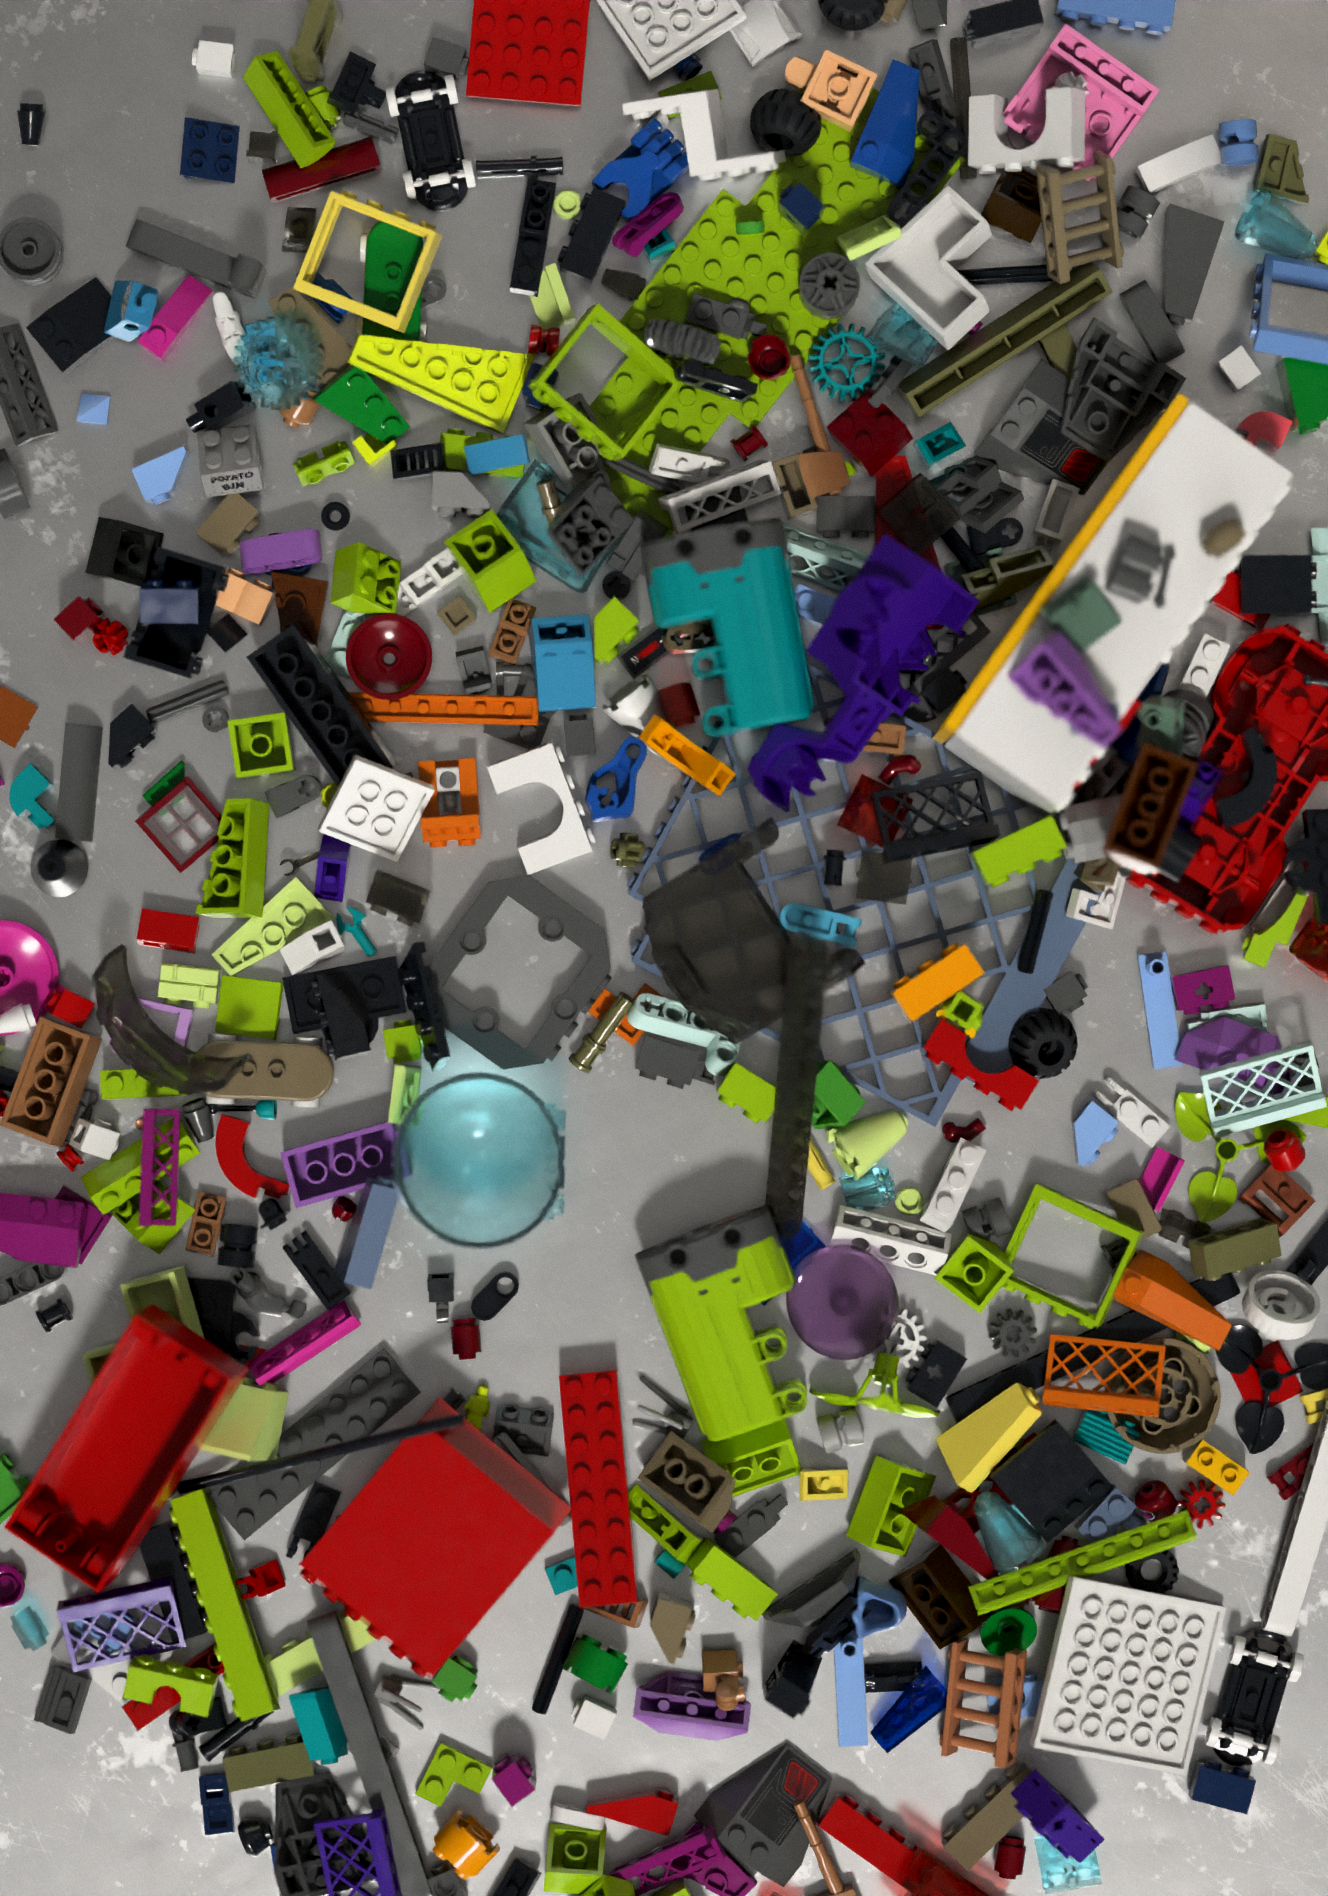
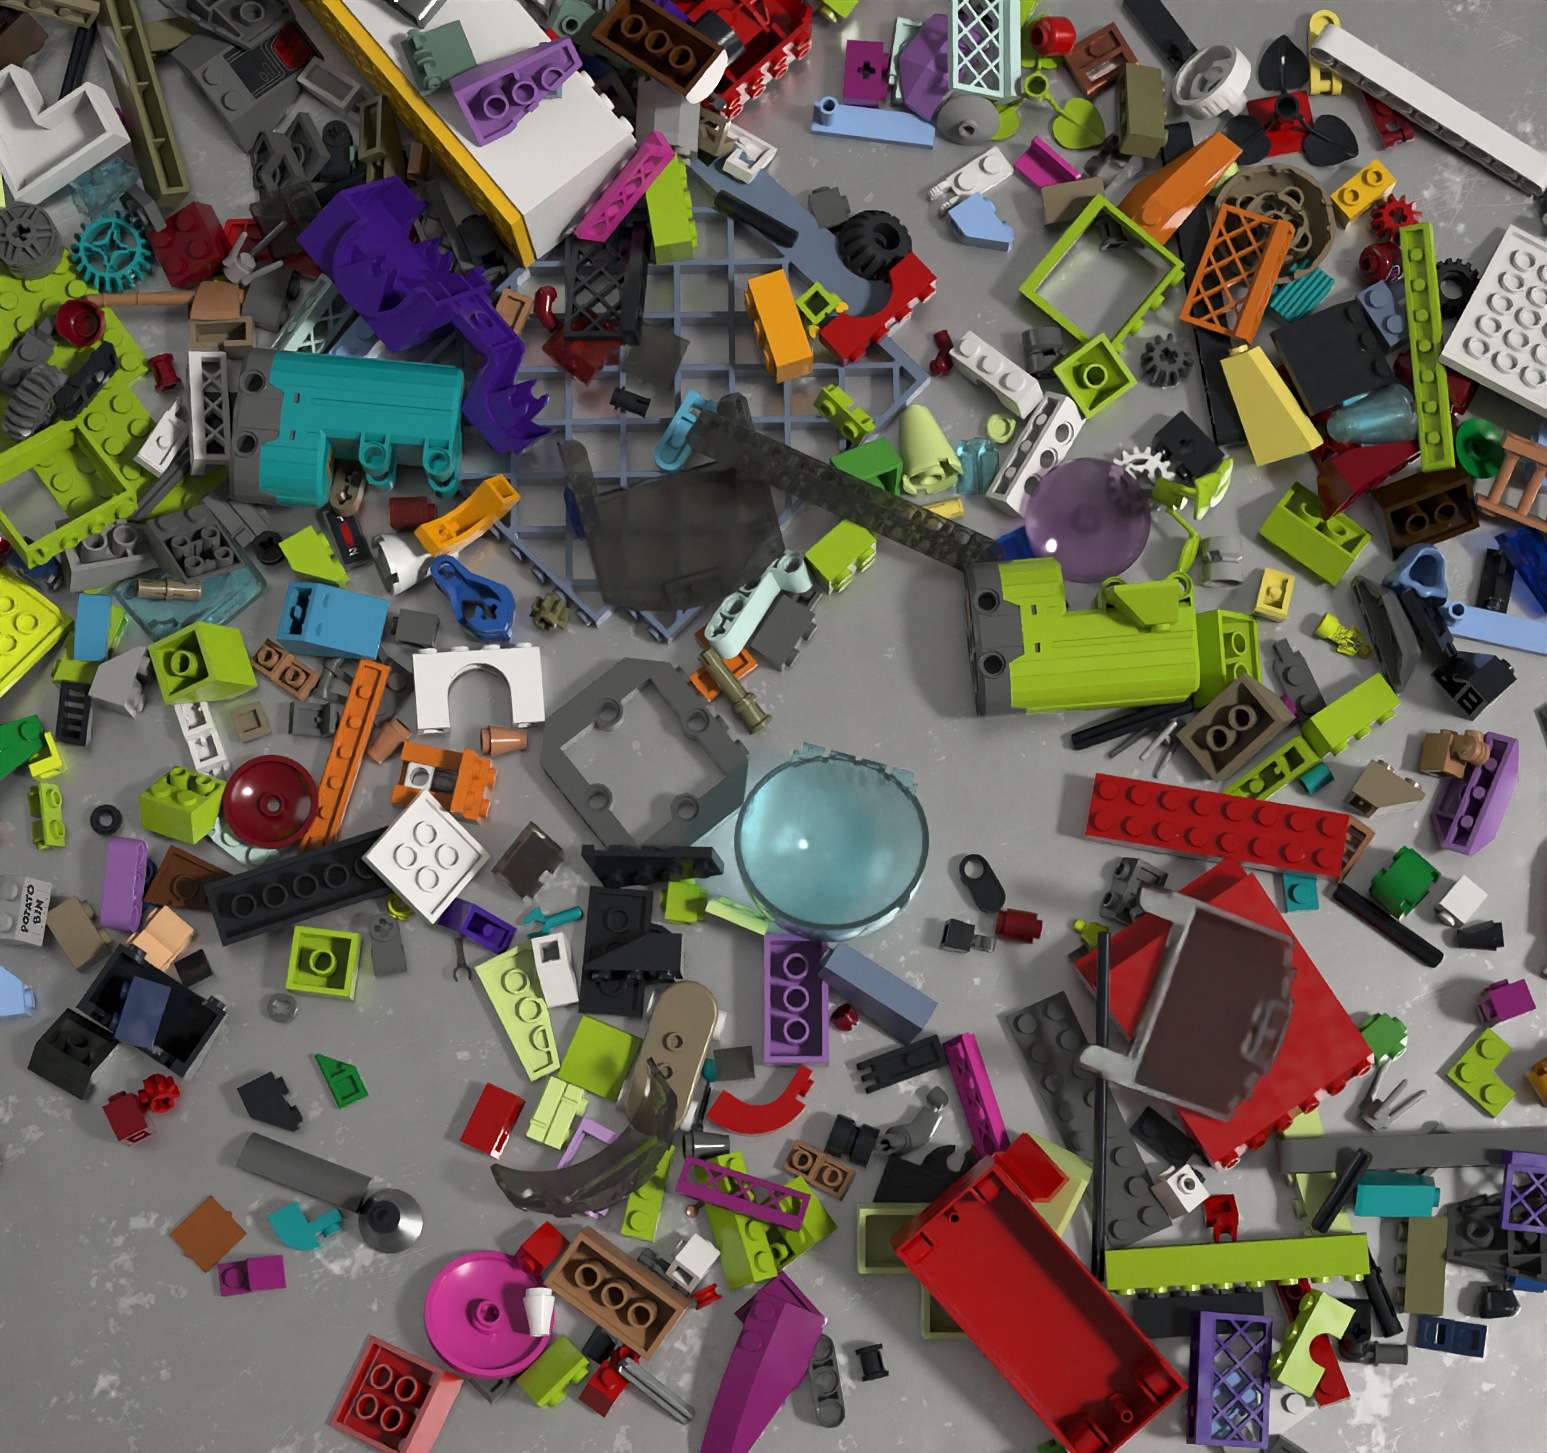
camera: 75 degrees left, 10 degrees down
clear piece [135,776,222,873] -> none
dark grey axle [146,680,229,724] -> none
lime wedge [195,798,269,918] -> none
black hinge [258,1198,291,1230] -> none
teal slope [913,422,966,469] -> none
none -> light grey plant [222,221,287,286]
none -> nougat cone [366,717,413,764]
none -> medium nougat slope [407,142,431,186]
none -> nougat cone [480,725,527,757]
none -> dark pink fence [574,131,676,242]
none -> clear smoke panel [713,1046,755,1082]
none -> lime hinge [813,384,876,447]
none -> light grey dish [938,94,1000,145]
none -> red panel [991,1133,1070,1203]
none -> black axle [1071,697,1193,751]
none -> clear smoke windscreen [1073,880,1297,1122]
none -> lime slope [1106,579,1179,633]
none -> white brick [1151,1163,1210,1220]
none -> black axle [1311,1148,1373,1234]
none -> neon yellow piece [1314,612,1373,658]
none -> black cone [1457,920,1504,951]

